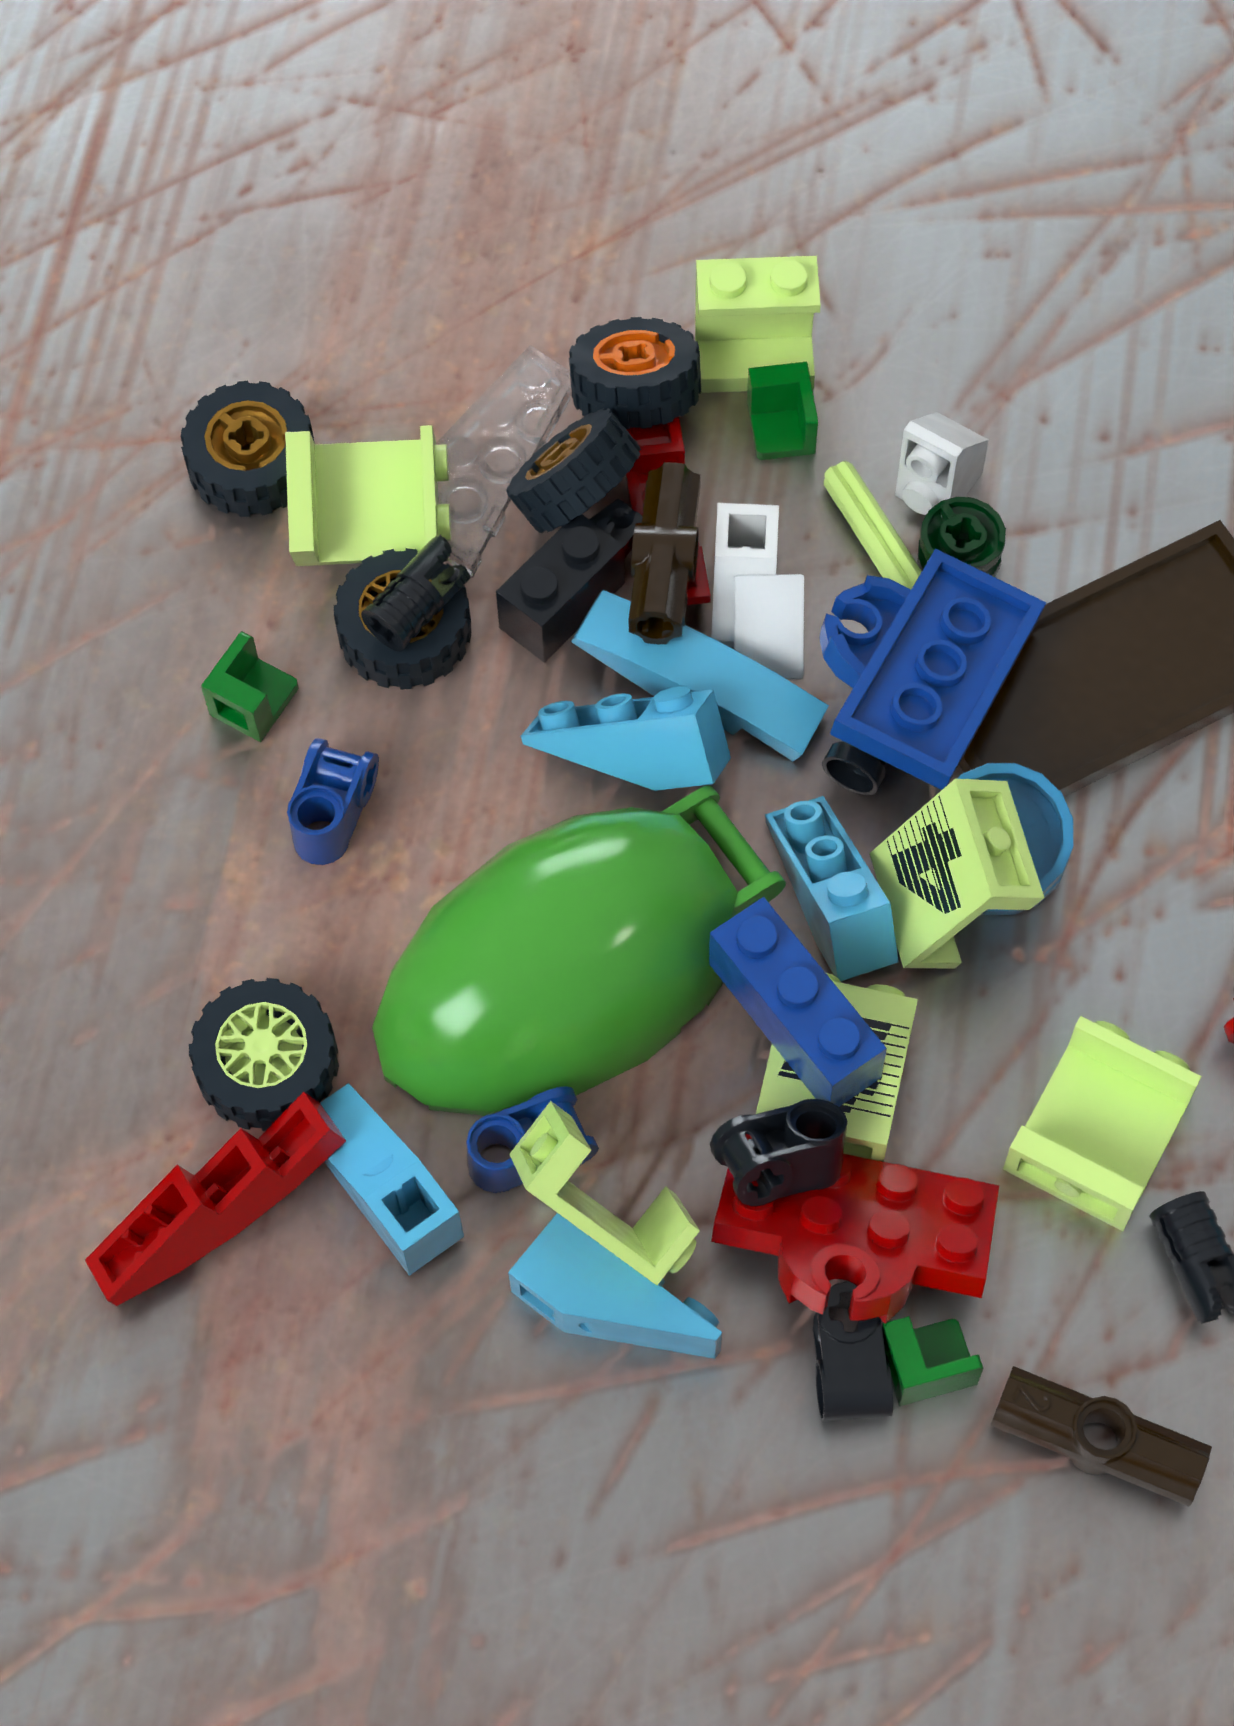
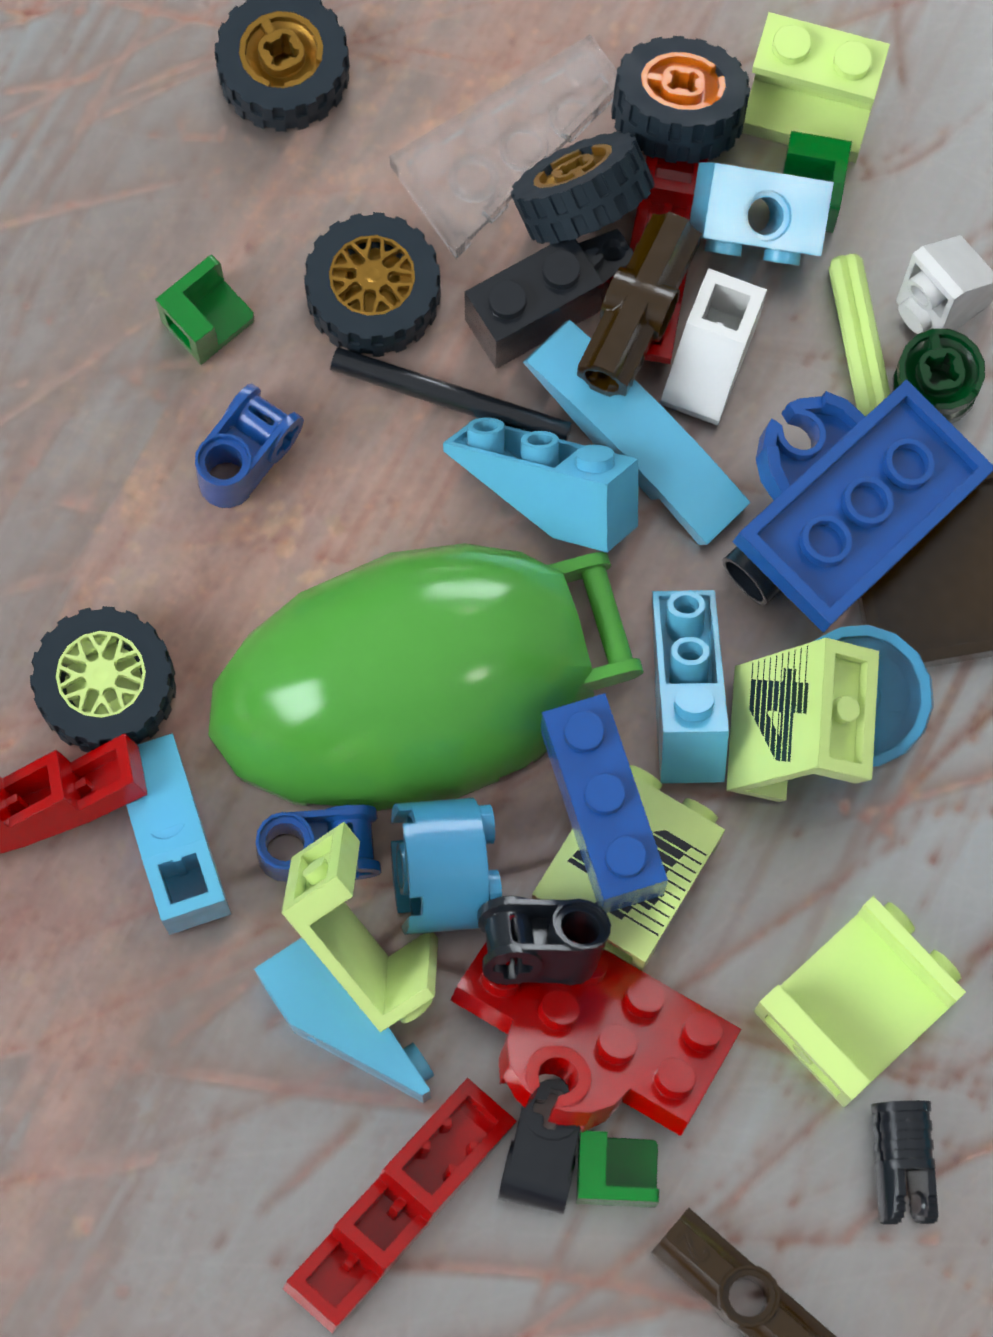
camera: 15 degrees right, 10 degrees up
yellowish green panel [285,425,451,566] -> none
black hinge [361,534,471,652] -> none
white sticker [734,574,804,679] -> none
none -> red slope [283,1077,517,1334]
none -> black bar [330,347,572,441]
none -> dark azure brick [391,798,502,935]
none -> brick [689,162,834,266]

